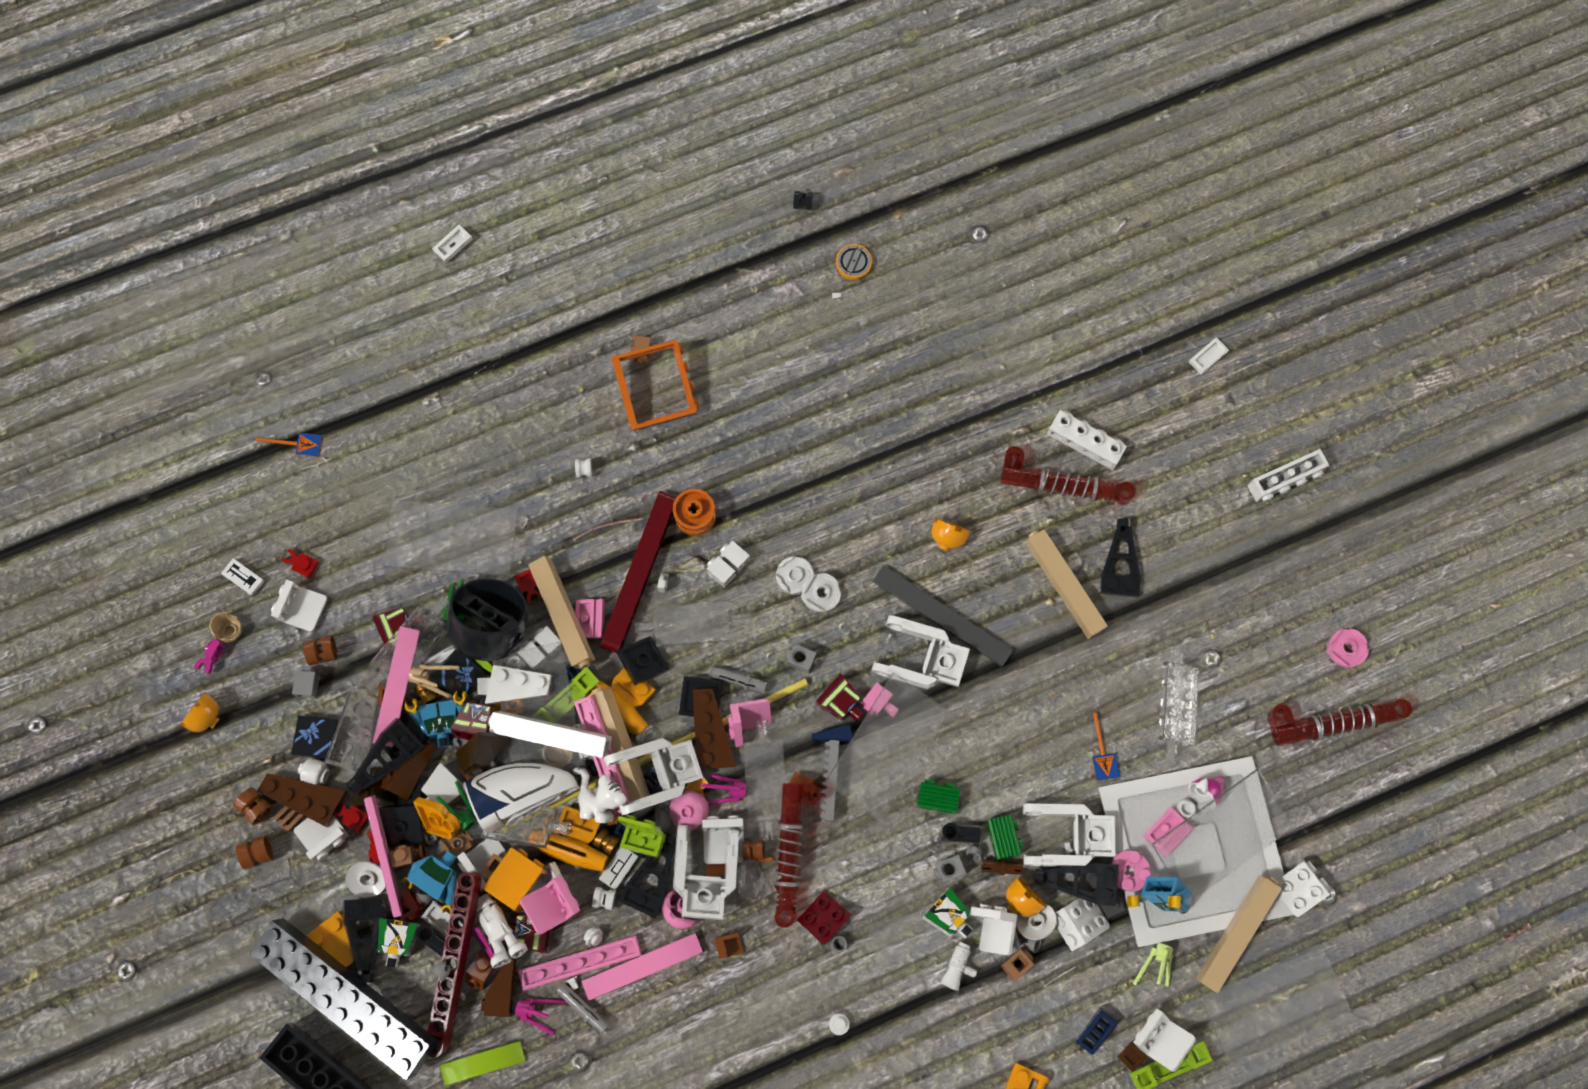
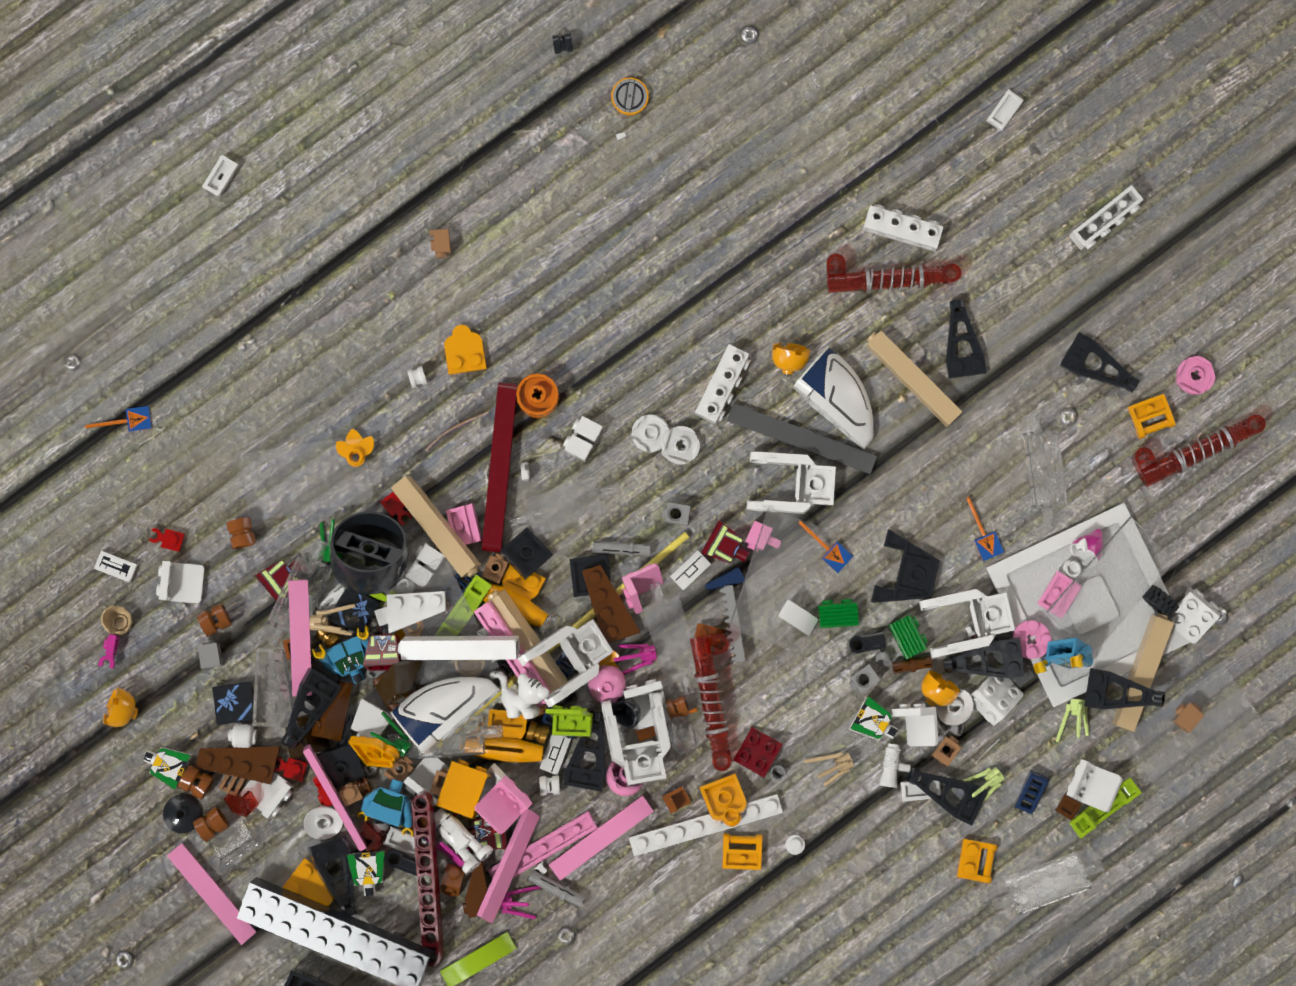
camera: 15 degrees left, 10 degrees up
light grey hinge [432,962,451,980] -> none
white plate [584,927,603,947] -> none
orange window [611,339,699,431] -> none
none -> torso [143,747,194,790]
none -> black dish [163,794,202,833]
none -> bright pink tile [167,843,257,945]
none -> clear red bracket [224,791,259,817]
none -> dark orange wheel [226,517,257,549]
none -> light orange plate [336,429,374,467]
none -> light orange plate [444,325,487,375]
none -> bright pink tile [477,809,540,924]
none -> medium nougat brick [481,553,509,584]
none -> black hair [611,699,641,729]
none -> white plate [629,794,783,856]
none -> white tile [670,551,711,591]
none -> white brick [695,344,751,424]
none -> light orange plate [699,773,747,827]
none -> light orange plate [722,833,762,870]
none -> white slope [778,600,819,636]
none -> white panel [793,346,874,450]
none -> piece [799,521,853,573]
none -> tan plant [804,751,854,786]
none -> black wing [870,529,940,603]
none -> white tile [900,780,941,802]
none -> black plate [907,768,988,826]
none -> yellowish green plant [963,767,1005,804]
none -> black plate [1059,332,1140,393]
none -> black plate [1084,668,1165,710]
none -> light orange plate [1127,394,1176,439]
none -> black tyre [1142,585,1179,619]
none -> medium nougat brick [1171,702,1204,733]

